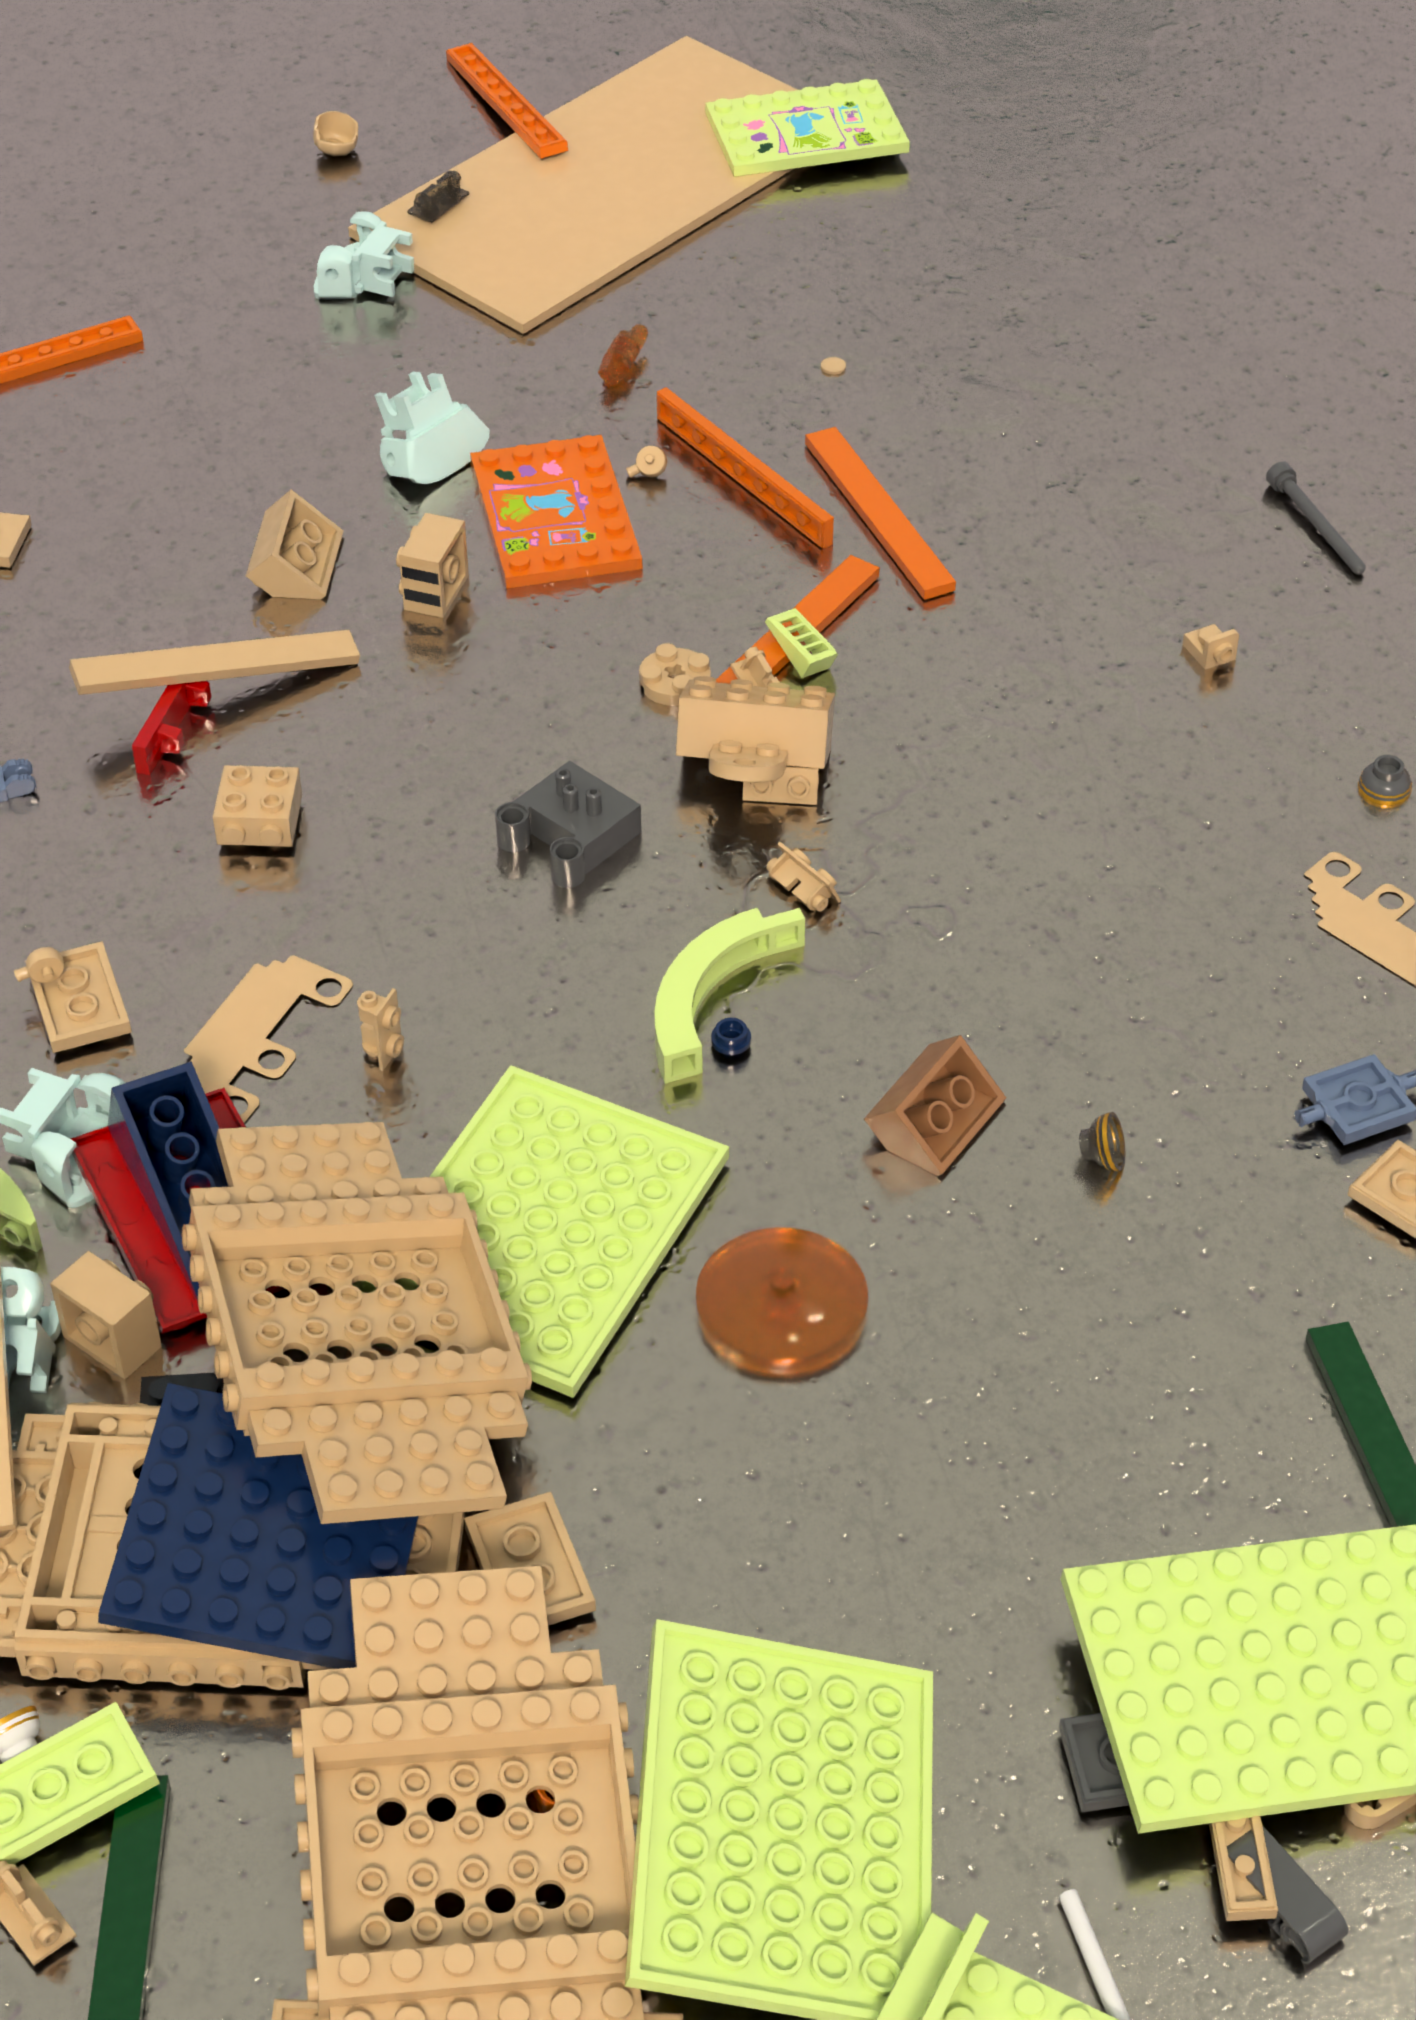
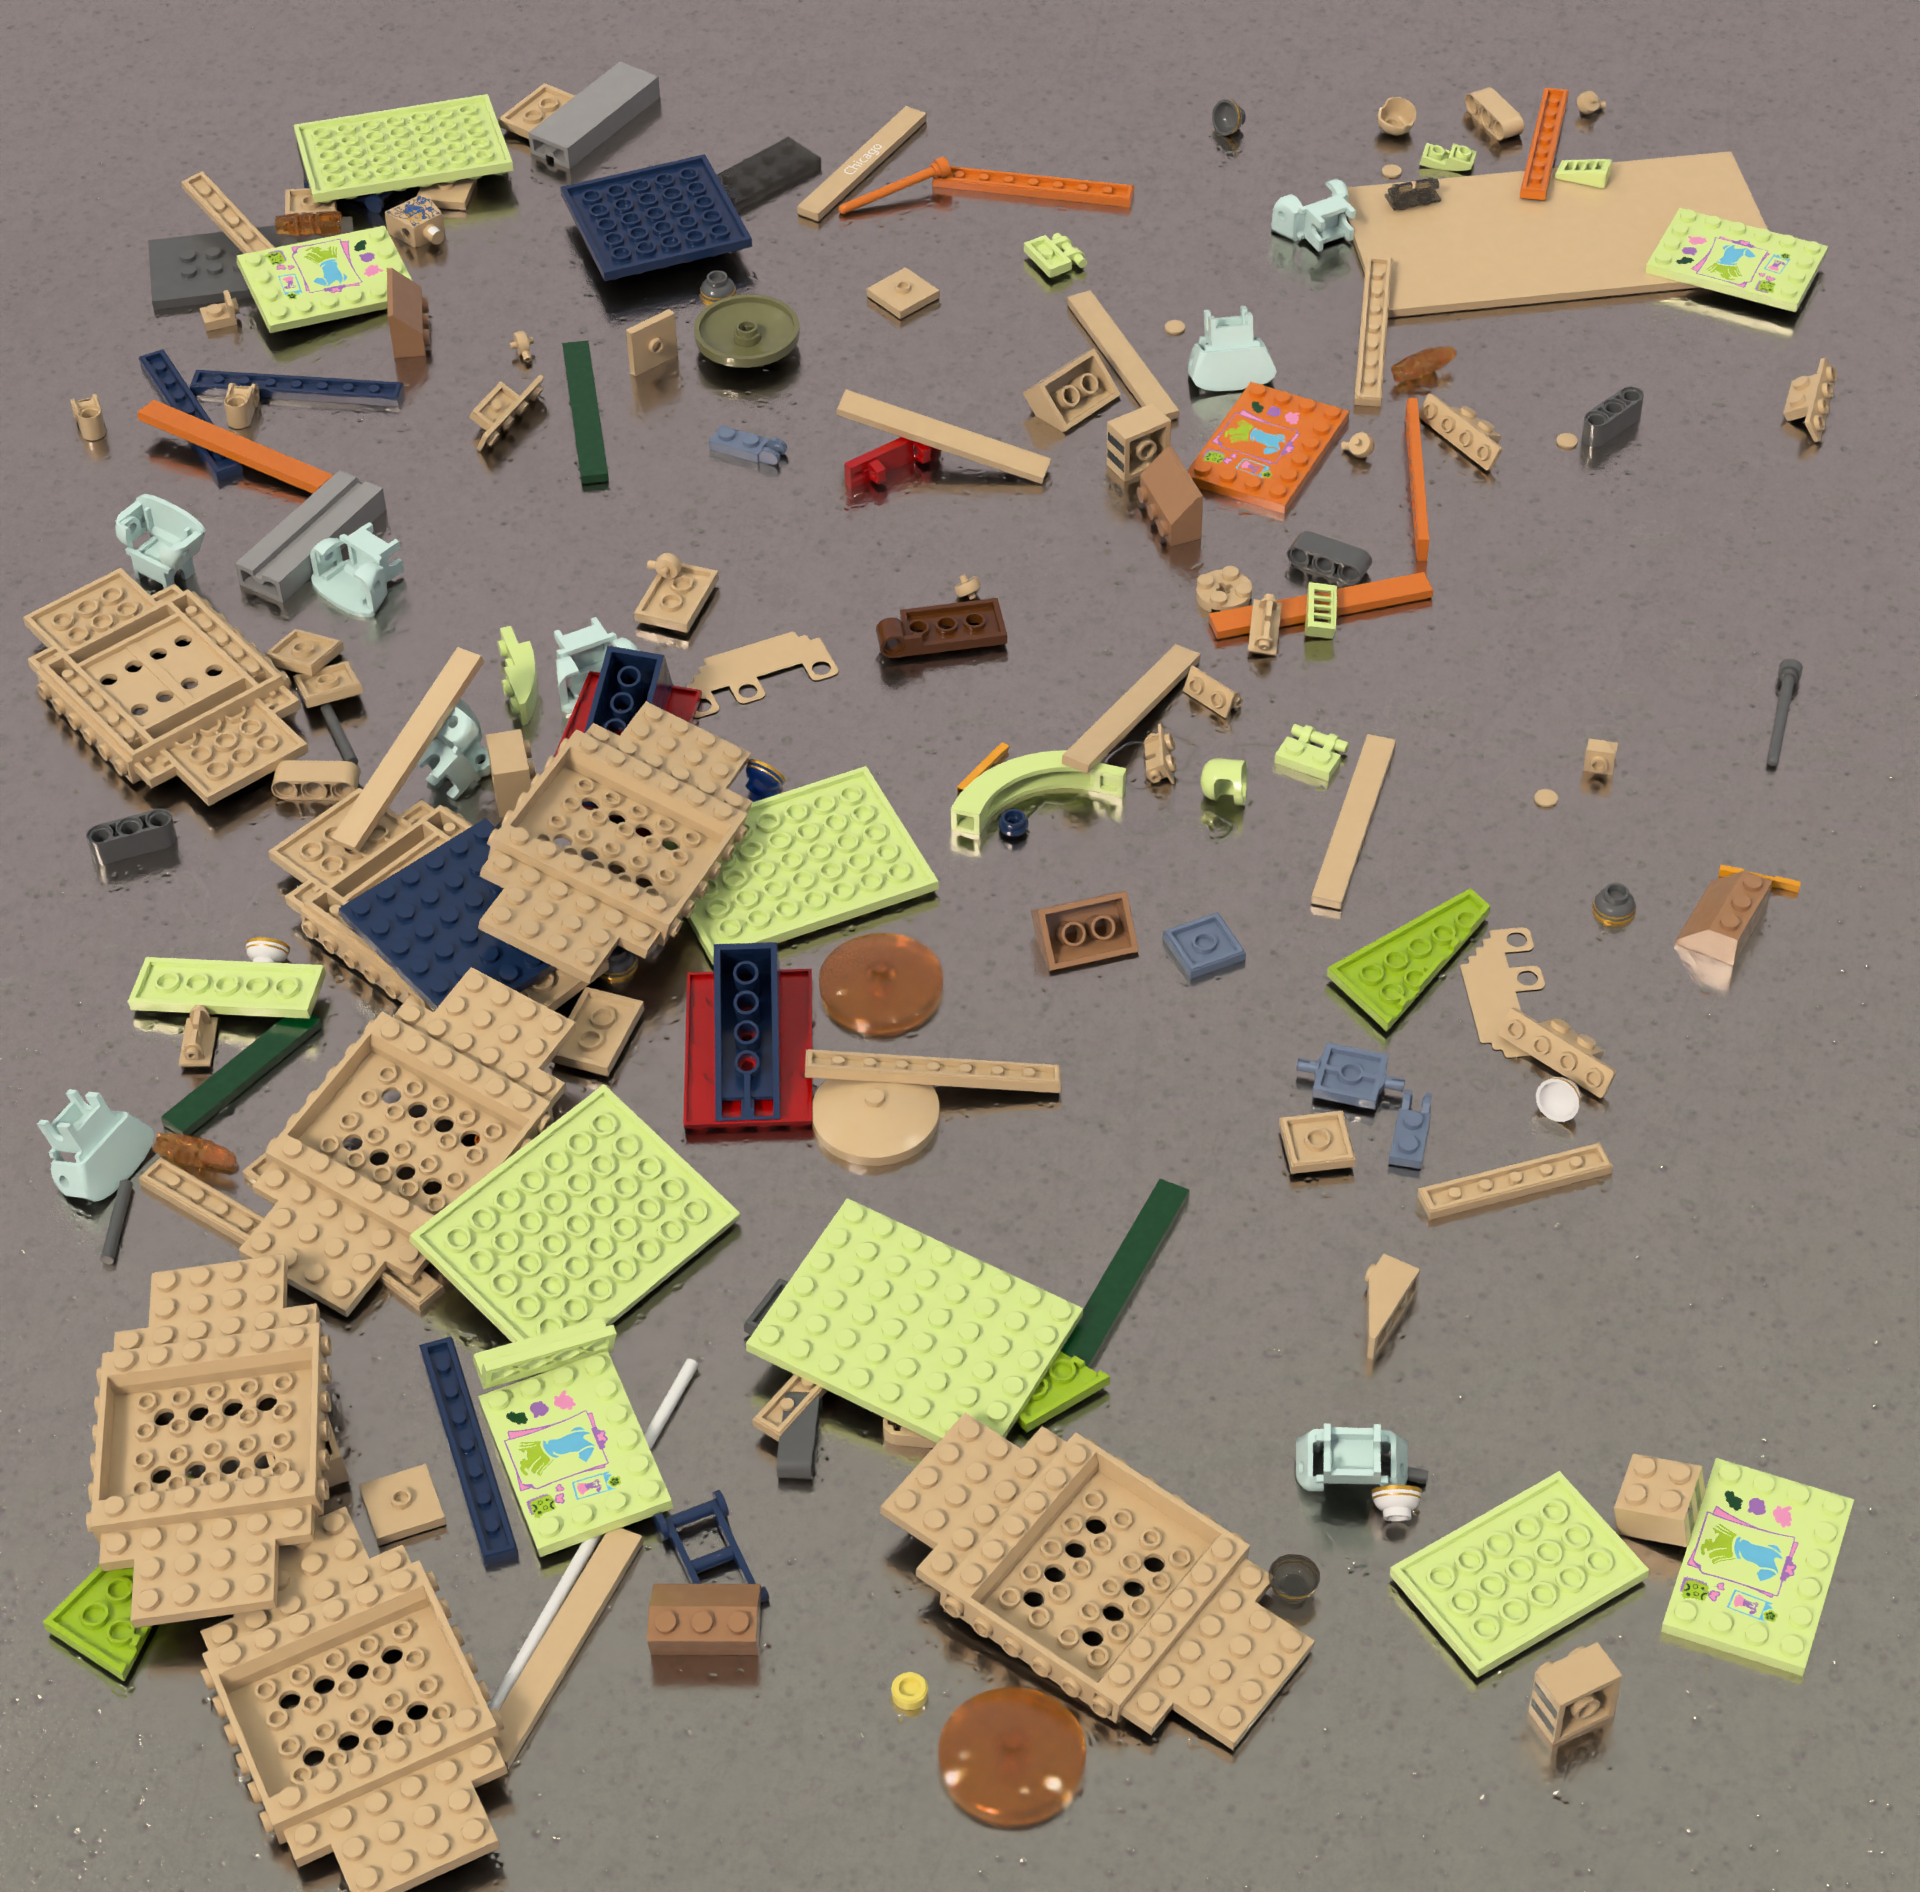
camera: 40 degrees right, 0 degrees up
tan brick [213,765,302,847] -> none
tan hinge [357,988,404,1071] -> none
dark grey piece [495,760,642,888] -> none
tan brick [676,676,835,782] -> none
orange tile [805,427,956,600] -> none
clear smoke piece [1079,1112,1126,1171] -> none
none -> piece [683,942,813,1130]
none -> clear blue piece [745,759,786,797]
none -> tan tile [805,1049,1061,1093]
none -> tan dish [812,1079,940,1166]
none -> reddish brown hinge [876,598,1007,658]
none -> tan piece [954,574,981,600]
none -> light orange piece [957,742,1009,792]
none -> yellowish green plate [1024,233,1087,278]
none -> tan tile [1062,644,1201,774]
none -> tan tile [1067,290,1179,420]
none -> medium nougat slope [1137,446,1203,547]
none -> sand blue tile [1163,912,1246,979]
none -> tan piece [1165,320,1185,335]
none -> yellowish green helmet [1200,758,1248,806]
none -> dark grey piece [1212,99,1246,136]
none -> yellowish green plate [1274,724,1349,781]
none -> dark grey beam [1286,531,1372,585]
none -> tan tile [1311,734,1396,910]
none -> lime wing [1327,888,1490,1032]
none -> tan tile [1354,256,1392,407]
none -> tan piece [1382,164,1402,178]
none -> yellowish green slope [1419,143,1477,171]
none -> tan bracket [1419,394,1503,471]
none -> tan beam [1465,87,1524,141]
none -> tan piece [1534,789,1558,807]
none -> yellowish green slope [1555,159,1612,189]
none -> tan piece [1577,91,1606,115]
none -> dark grey beam [1582,386,1644,447]
none -> tan bracket [1783,358,1837,442]

